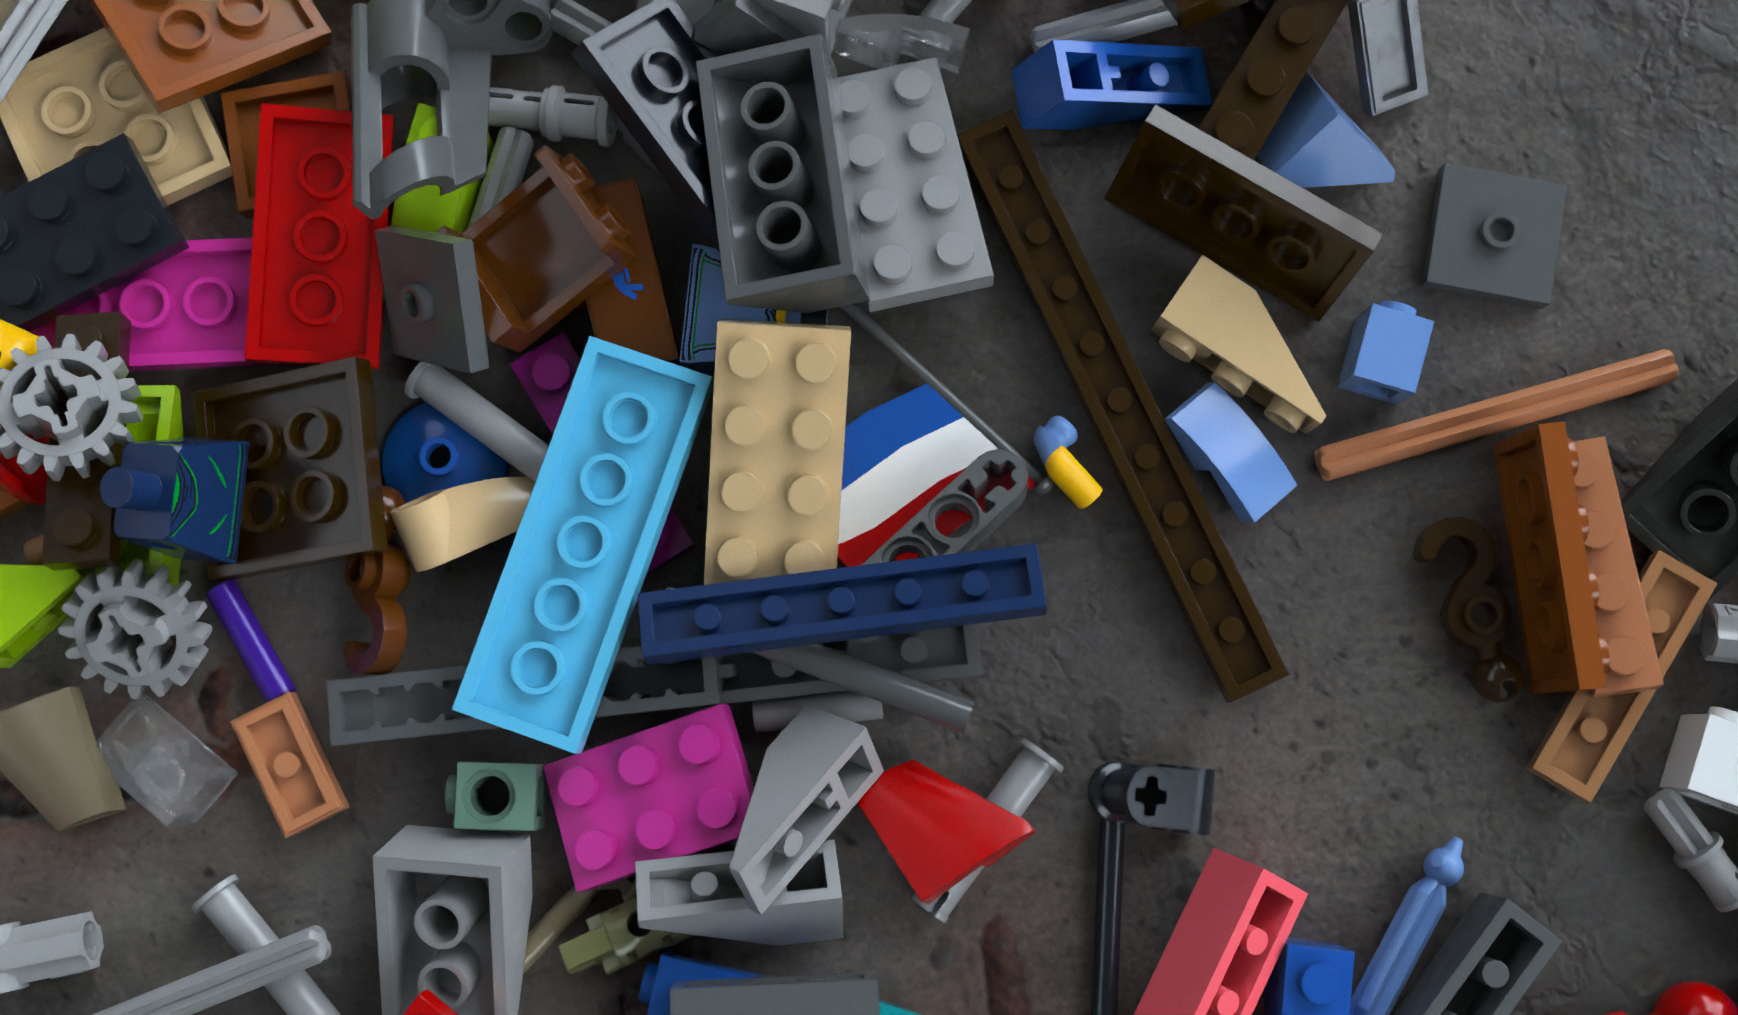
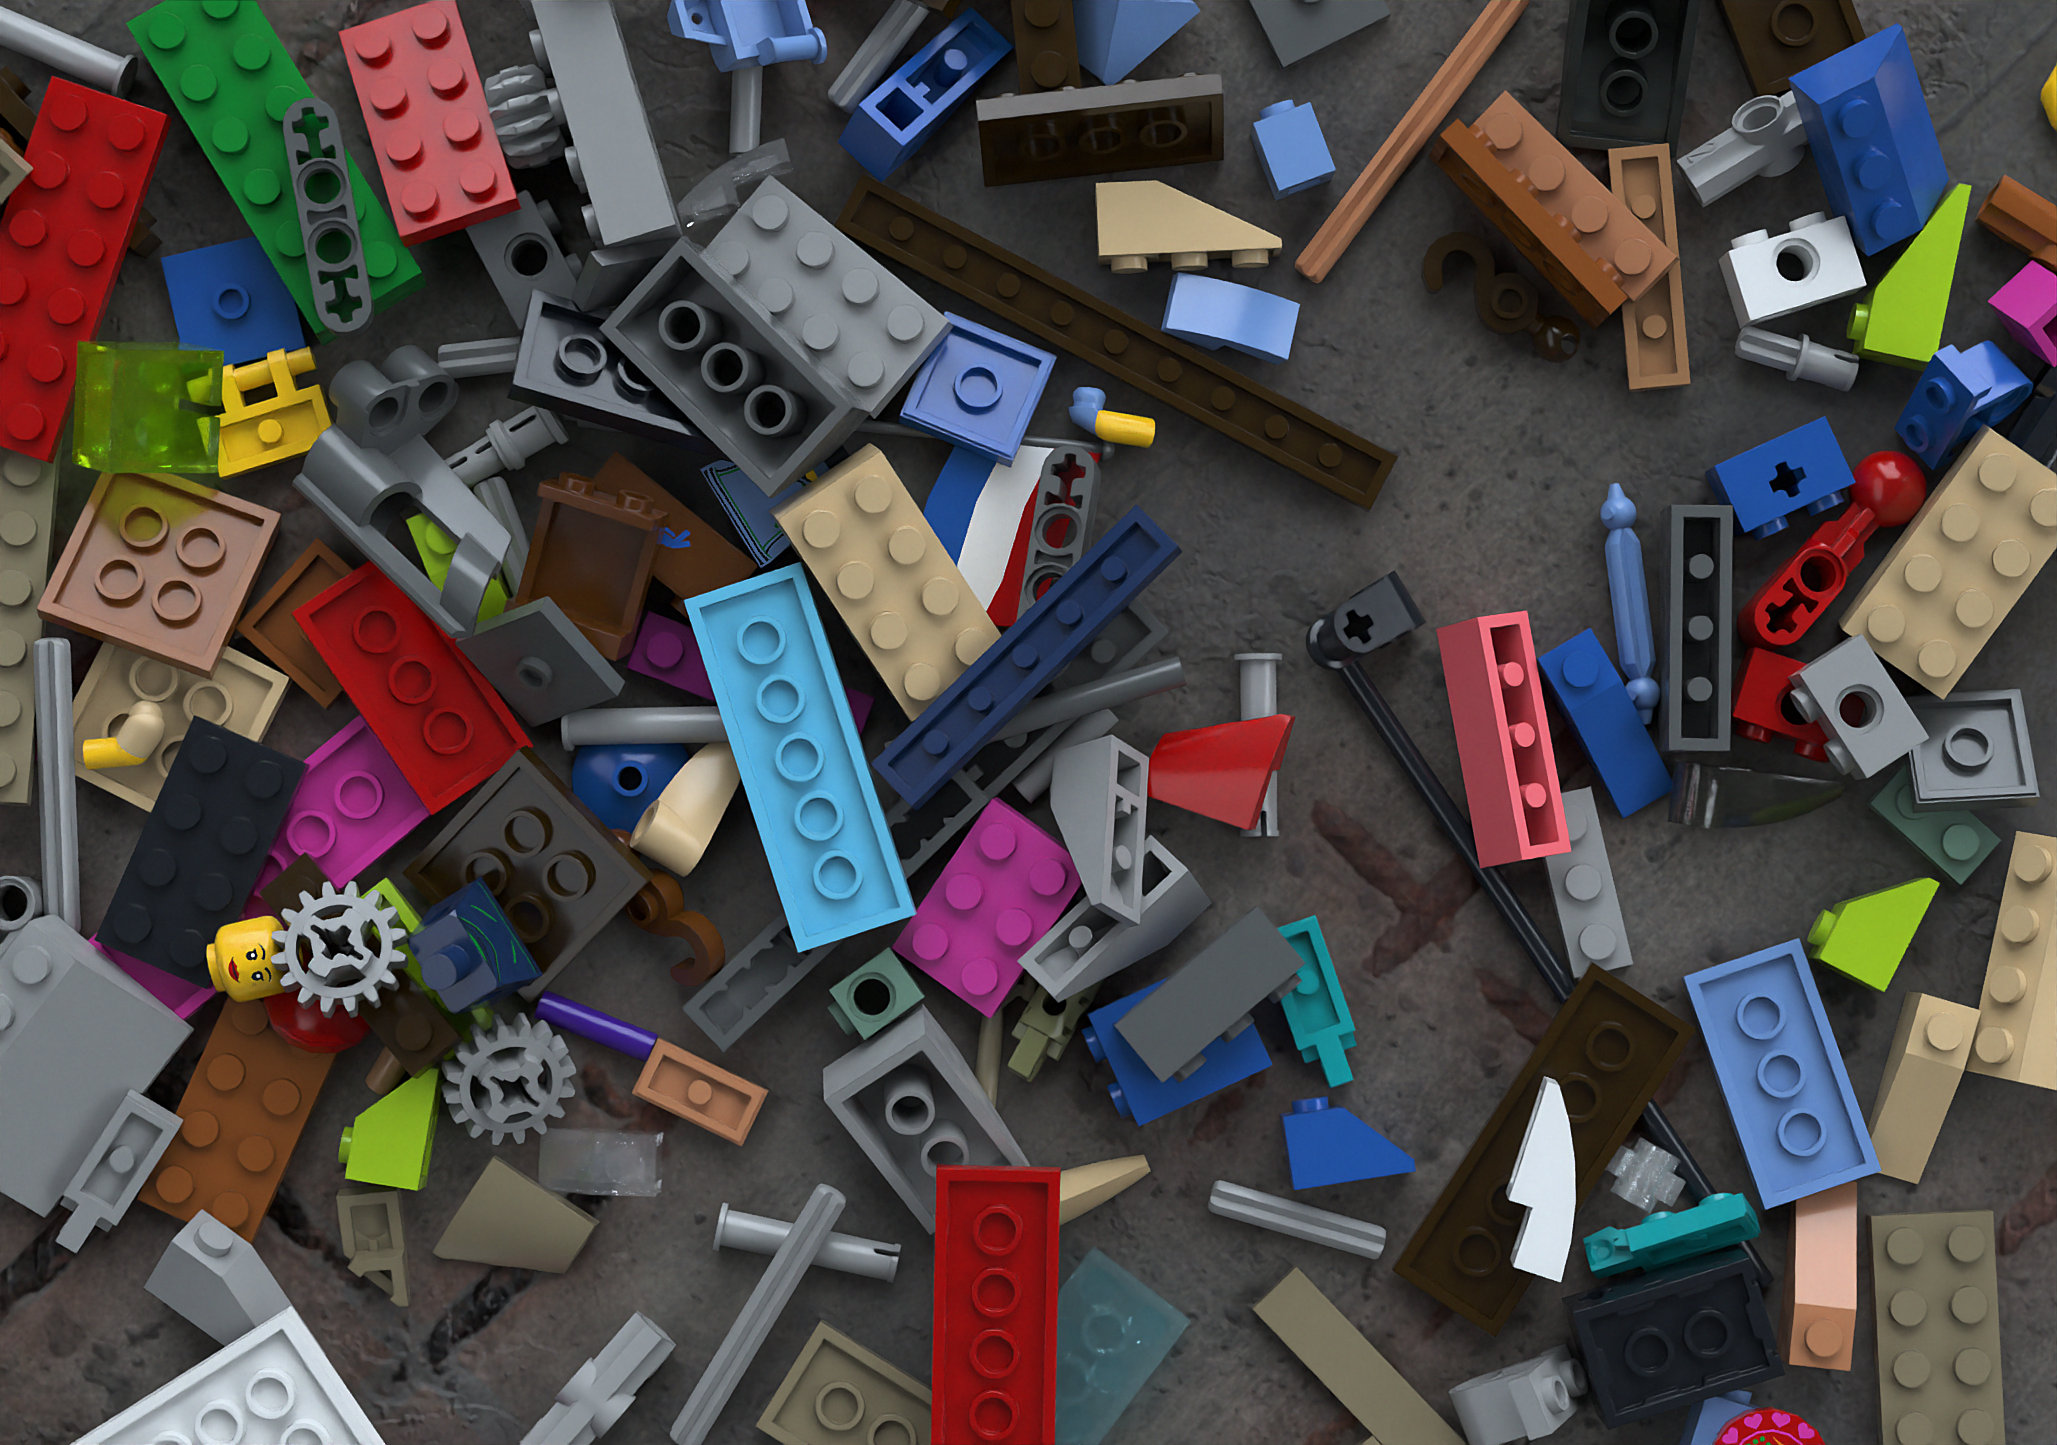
camera: 35 degrees left, 5 degrees up
none -> arm [83,701,165,770]
none -> plate [899,311,1057,468]
none -> blue brick [1705,416,1856,541]

